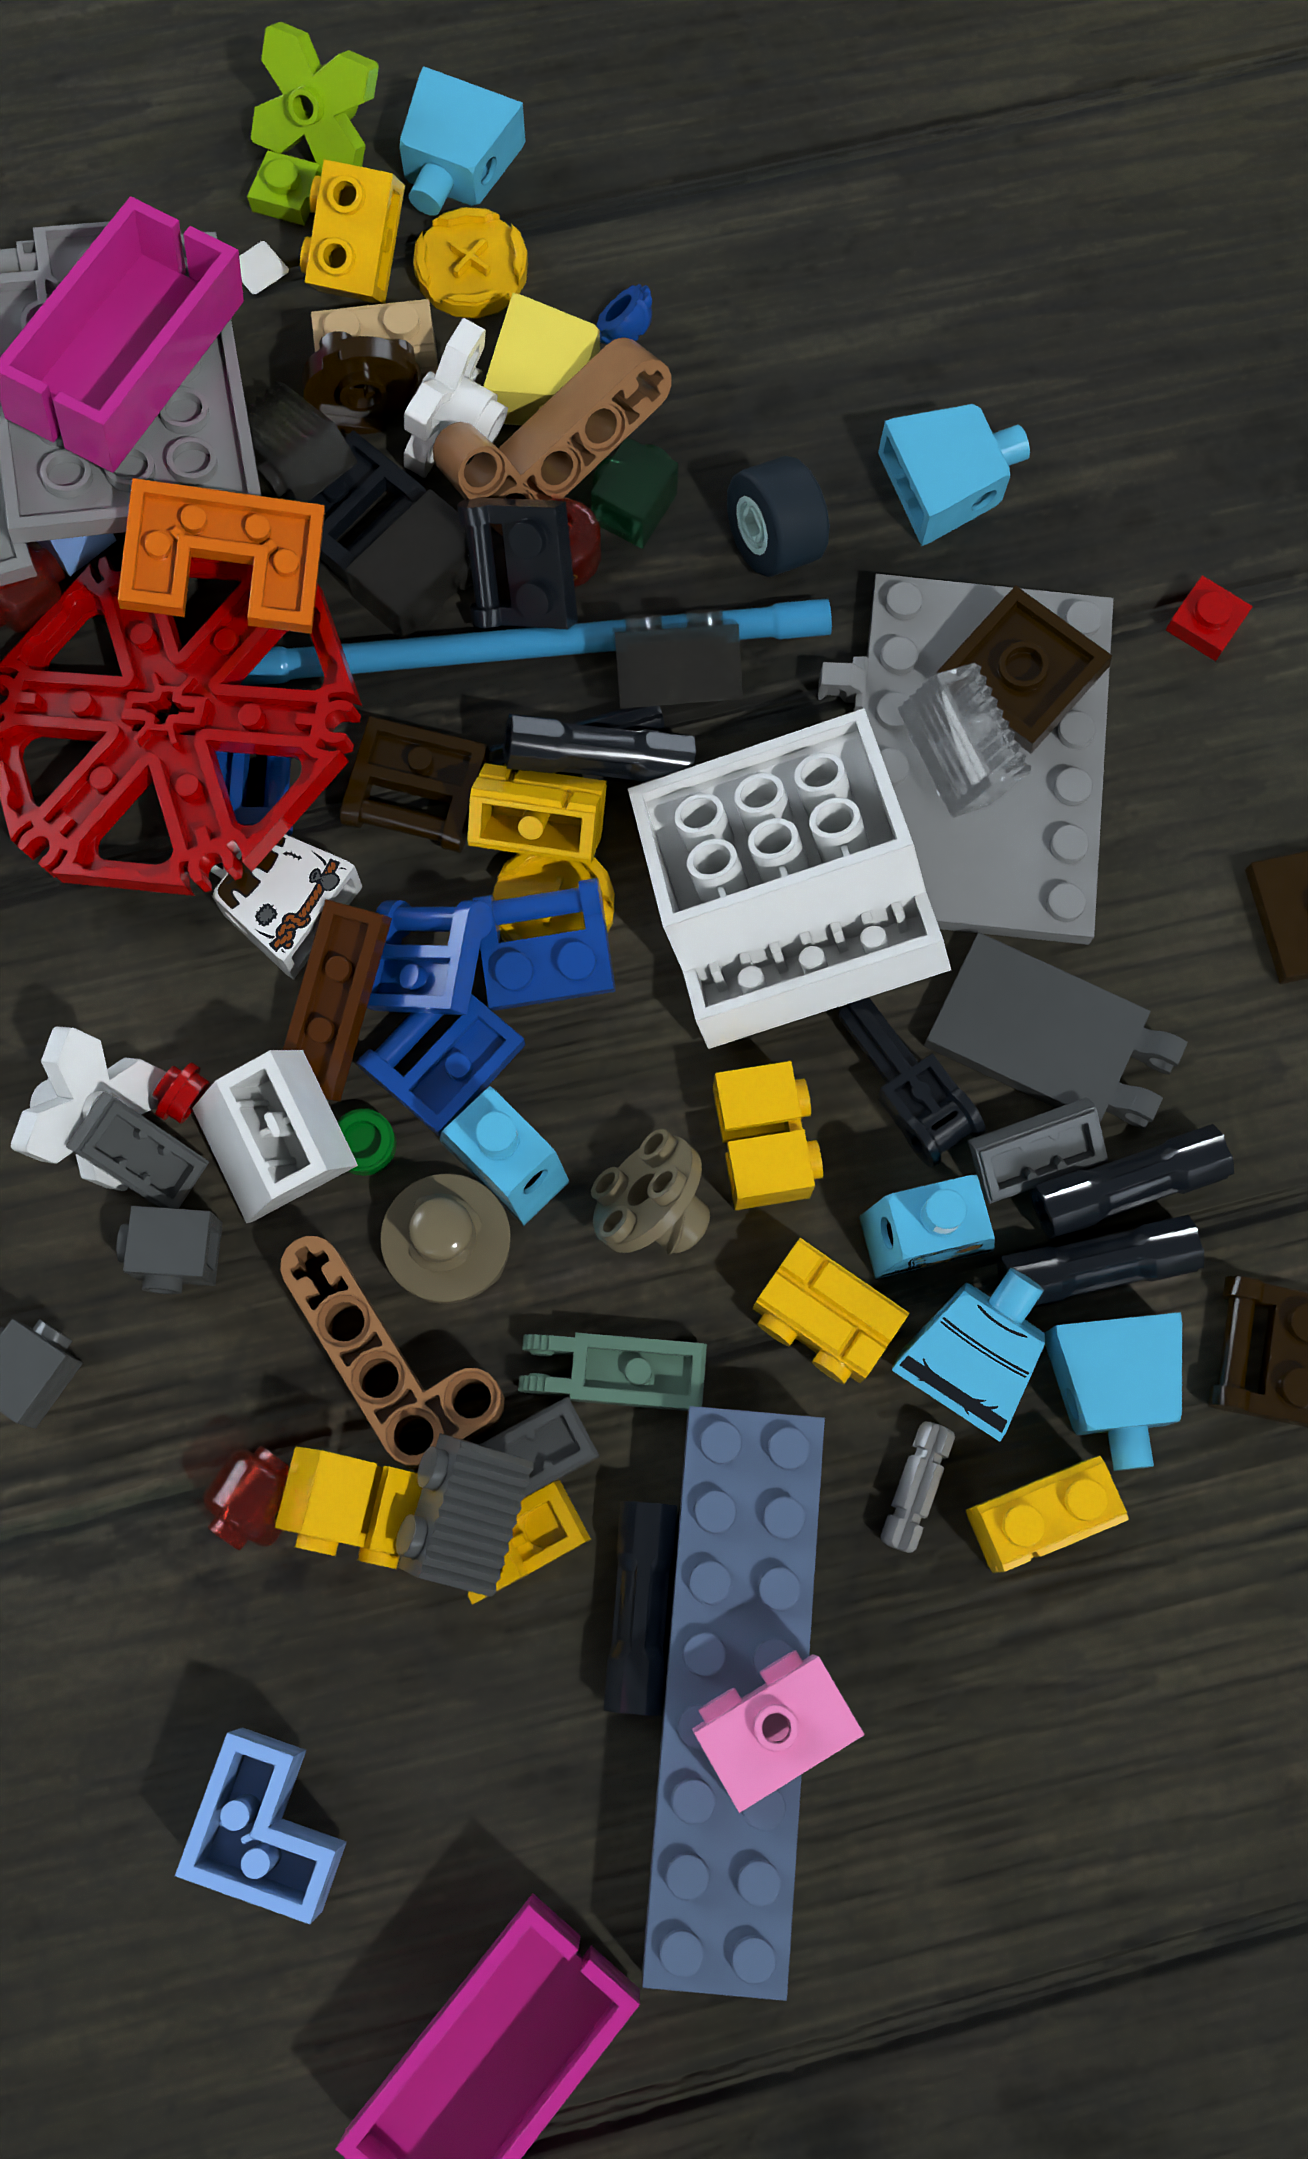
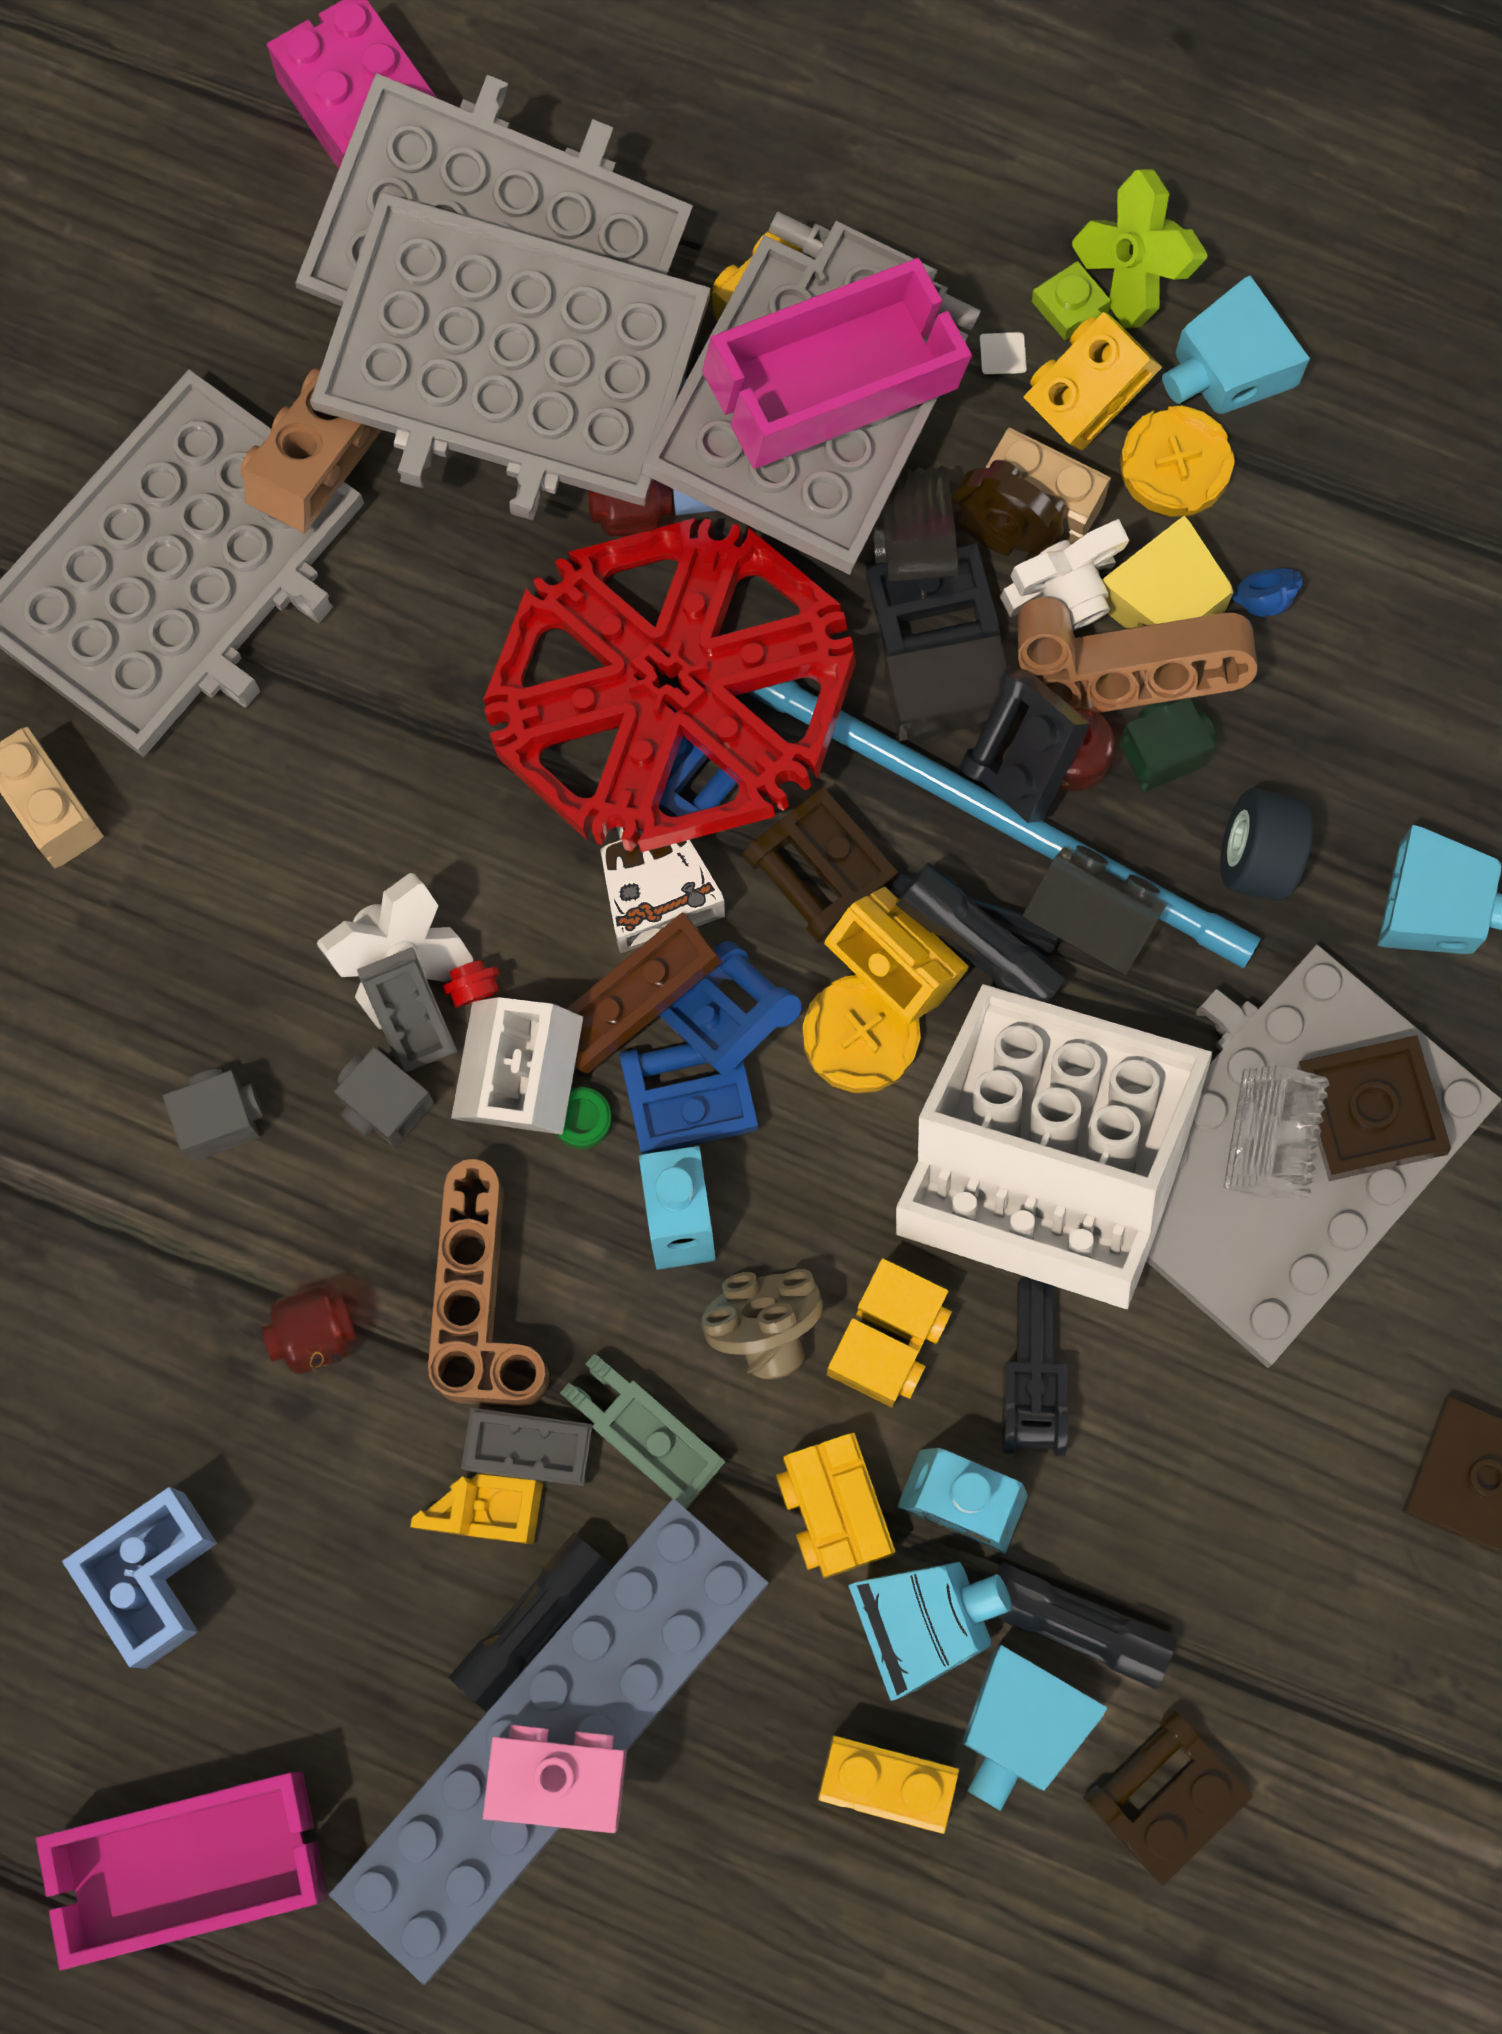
camera: 40 degrees right, 0 degrees up
orange plate [118,478,325,634] -> none
yellow piece [275,1447,423,1569] -> none
dark tan plate [380,1174,511,1304] -> none
dark grey brick [396,1433,534,1597] -> none
blue plate [473,878,616,1011] -> none
light grey axle [881,1421,955,1553] -> none
dark grey tile [924,932,1188,1129] -> none
dark grey plate [968,1097,1108,1204] -> none
black axle [1030,1124,1234,1240] -> none

